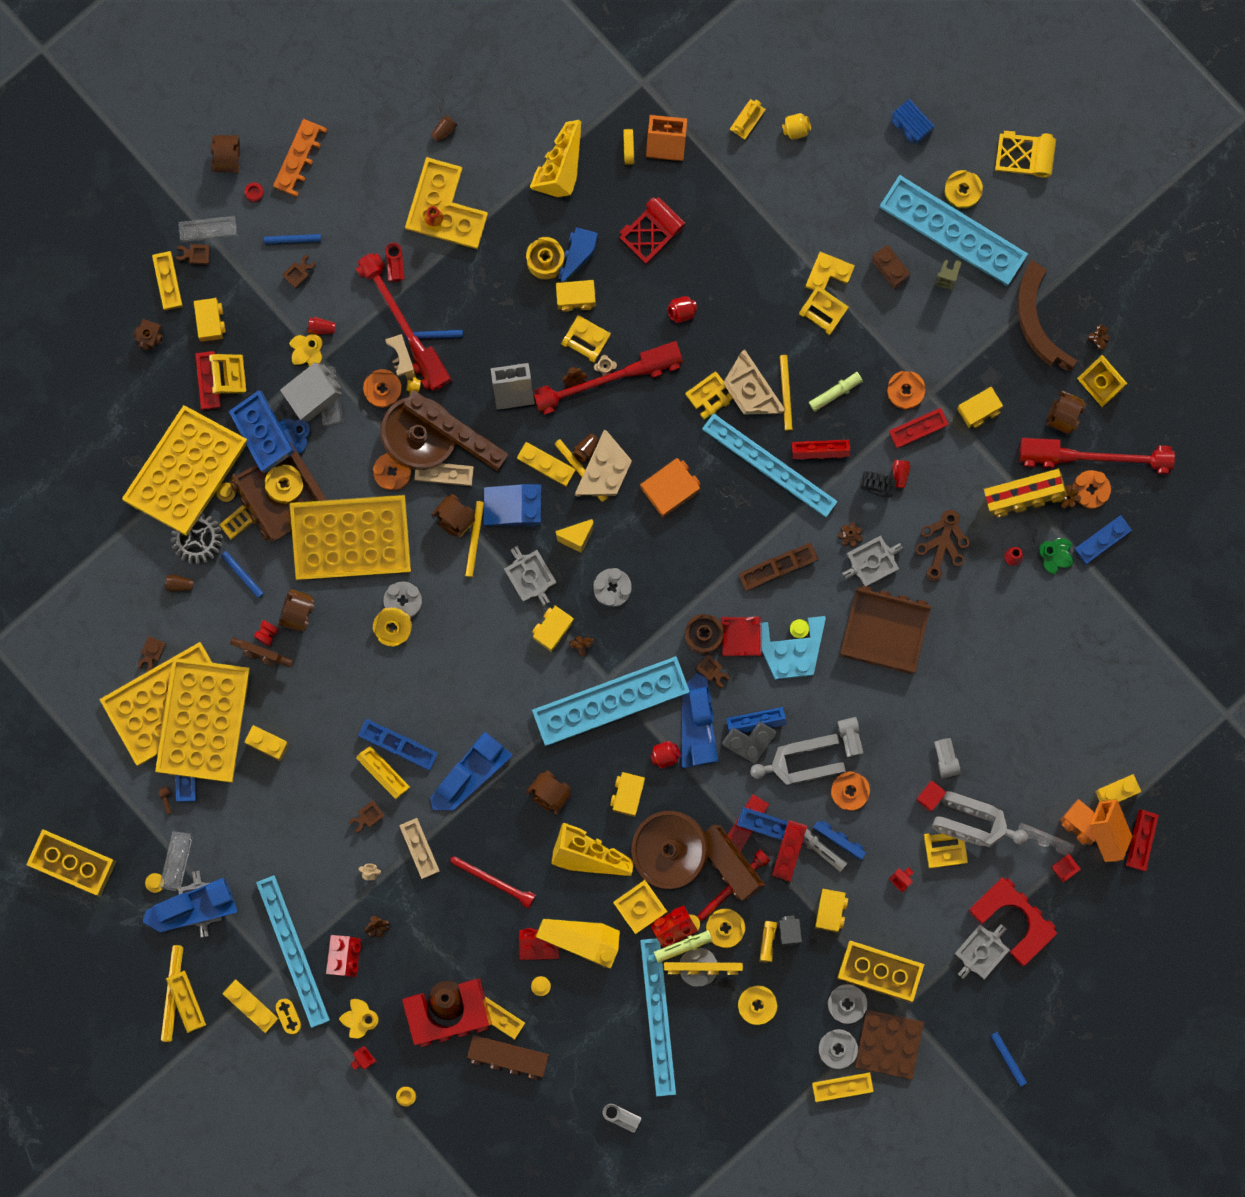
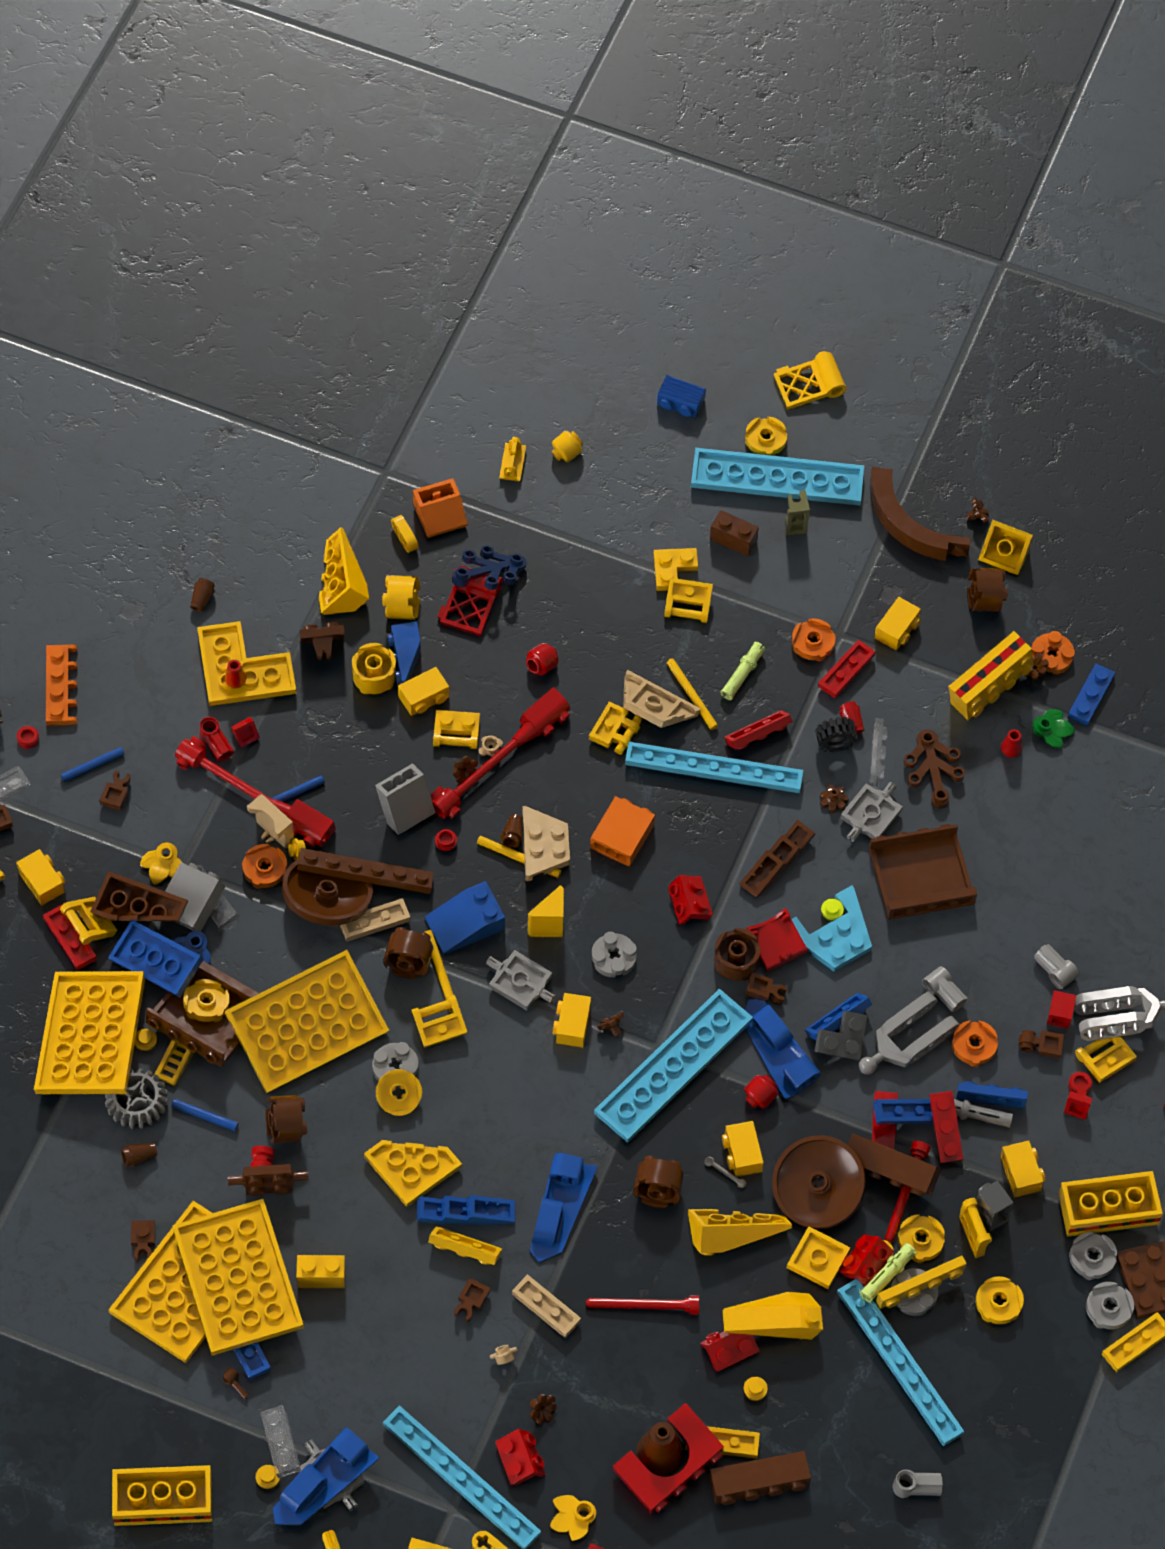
camera: 30 degrees left, 20 degrees down
red cone [307,316,335,335] -> none
orange plate [373,453,411,491] -> none
yellow plate [517,442,576,487] -> none
red bar [1020,438,1175,475] -> none
none -> reddish brown wedge [90,871,188,922]
none -> red tile [231,717,260,748]
none -> reddish brown plate [299,622,345,660]
none -> yellow plate [364,1140,462,1207]
none -> yellow brick [382,575,420,620]
none -> yellow plate [412,995,468,1048]
none -> red plate [435,829,457,851]
none -> dark blue plant [452,545,527,590]
none -> red bracket [668,875,713,924]
none -> light grey hinge [704,1157,746,1188]
none -> clear plate [869,718,887,787]
none -> reddish brown plate [1018,1030,1064,1059]
none -> red tile [1068,1072,1092,1094]

